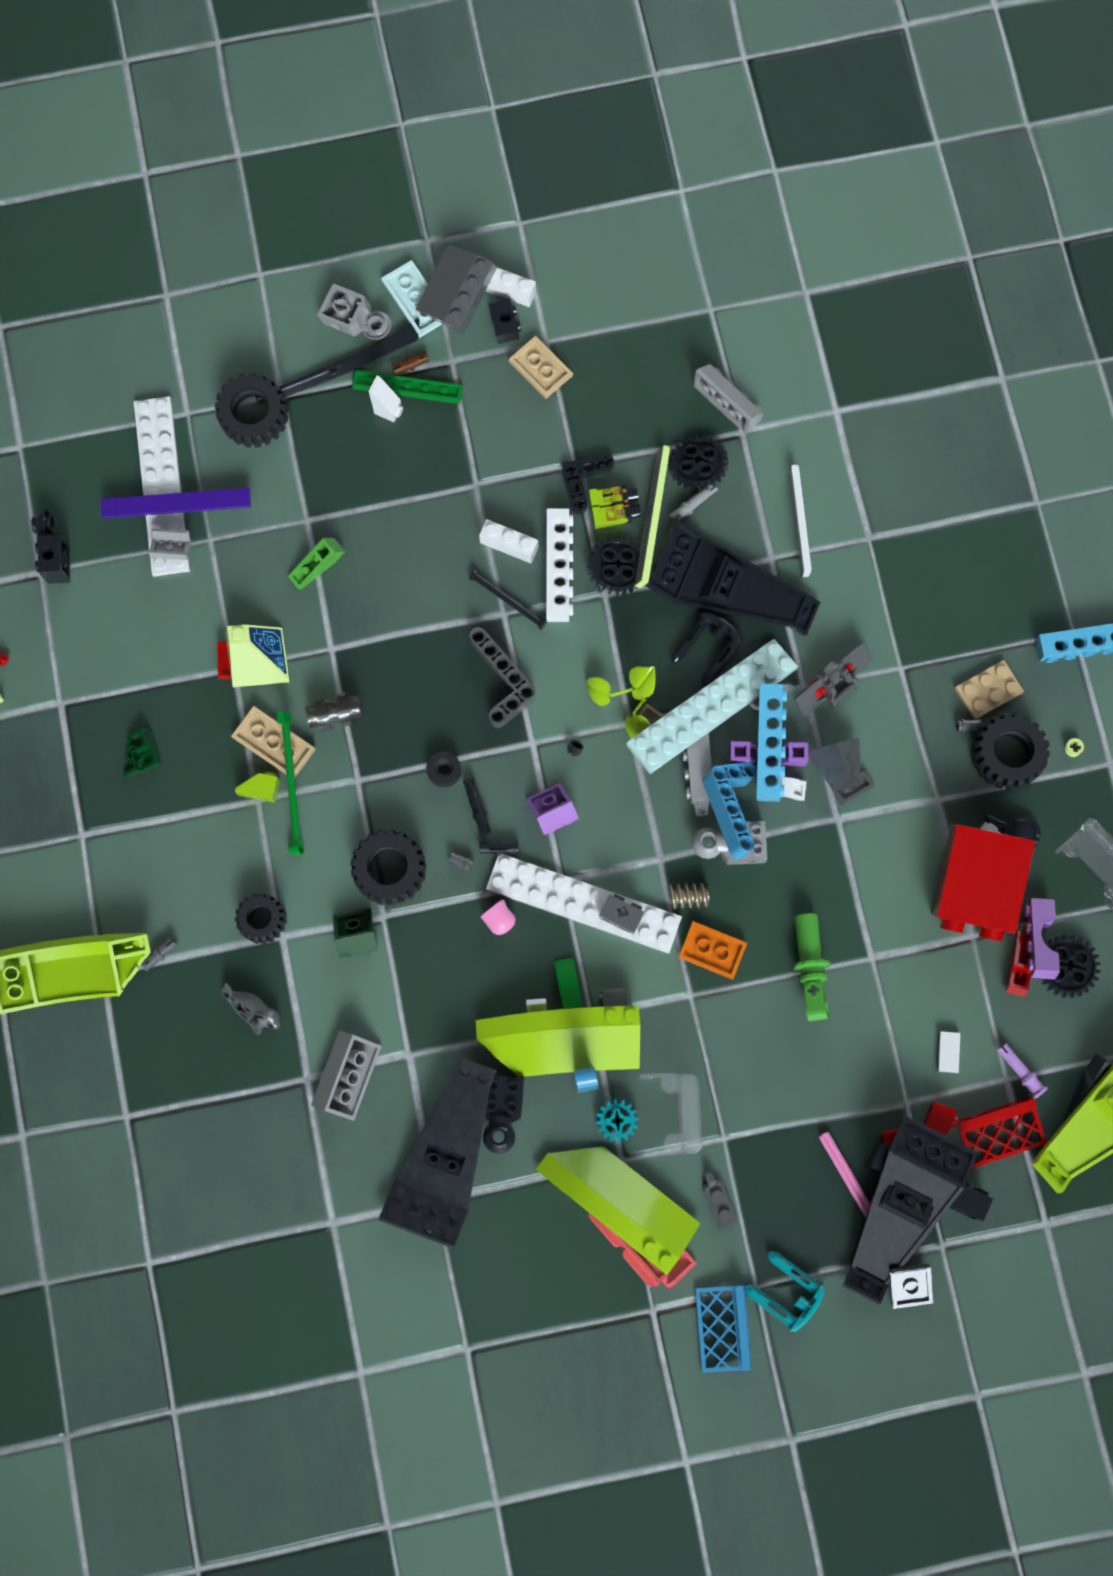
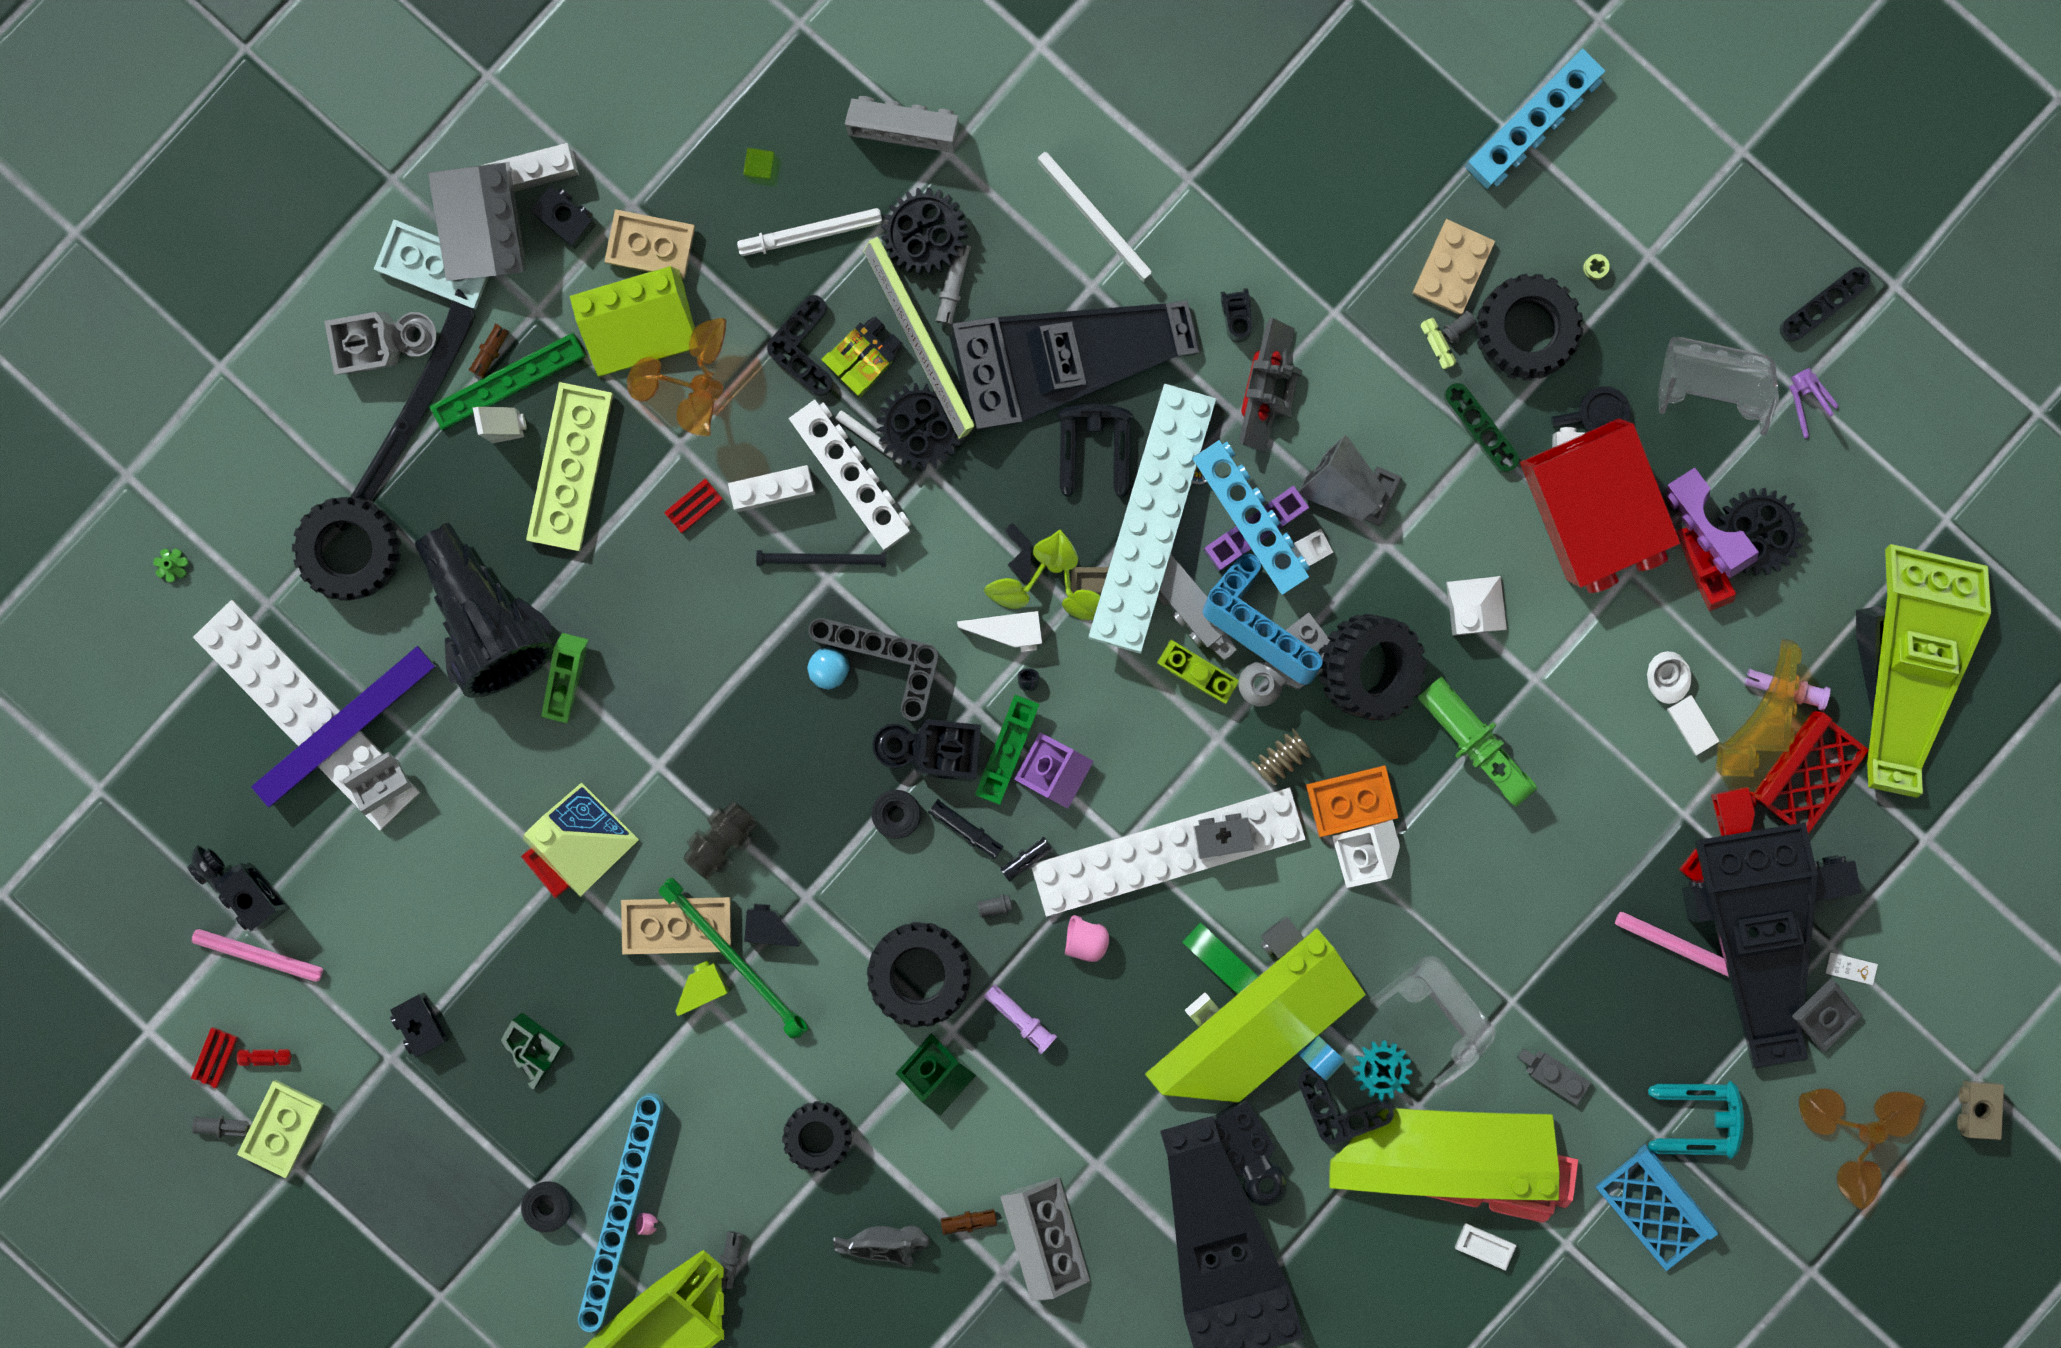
camera: 35 degrees left, 10 degrees up
none -> bright green plant [153,548,189,582]
none -> bright pink axle [192,929,323,982]
none -> black brick [390,993,449,1058]
none -> black cone [415,523,554,698]
none -> black tyre [521,1181,572,1233]
none -> yellowish green plate [526,382,613,552]
none -> lime slope [570,266,700,377]
none -> medium azure beam [578,1093,664,1332]
none -> clear orange plant [627,318,726,436]
none -> bright pink hinge [635,1213,658,1235]
none -> red tile [664,478,723,534]
none -> white axle [737,208,882,256]
none -> clear neon green tile [743,148,775,180]
none -> black slope [744,903,801,947]
none -> medium azure hair [807,646,850,690]
none -> white piece [835,410,902,465]
none -> black brick [872,719,981,782]
none -> reddish brown pin [941,1209,997,1235]
none -> white slope [957,611,1042,652]
none -> green slope [975,694,1040,805]
none -> lavender pin [983,984,1057,1054]
none -> black slope [1004,523,1031,586]
none -> lime slope [1157,640,1239,704]
none -> black piece [1220,288,1252,342]
none -> black beam [1298,1068,1395,1144]
none -> black tyre [1319,614,1427,721]
none -> white slope [1332,820,1400,888]
none -> yellowish green axle [1421,318,1456,369]
none -> dark green beam [1444,383,1519,473]
none -> white slope [1446,576,1507,636]
none -> white tile [1455,1223,1516,1271]
none -> white hat [1647,651,1691,704]
none -> clear yellow arch [1716,639,1802,777]
none -> clear orange plant [1799,1089,1925,1209]
none -> white sticker [1826,952,1878,985]
none -> dark tan brick [1957,1080,2004,1140]

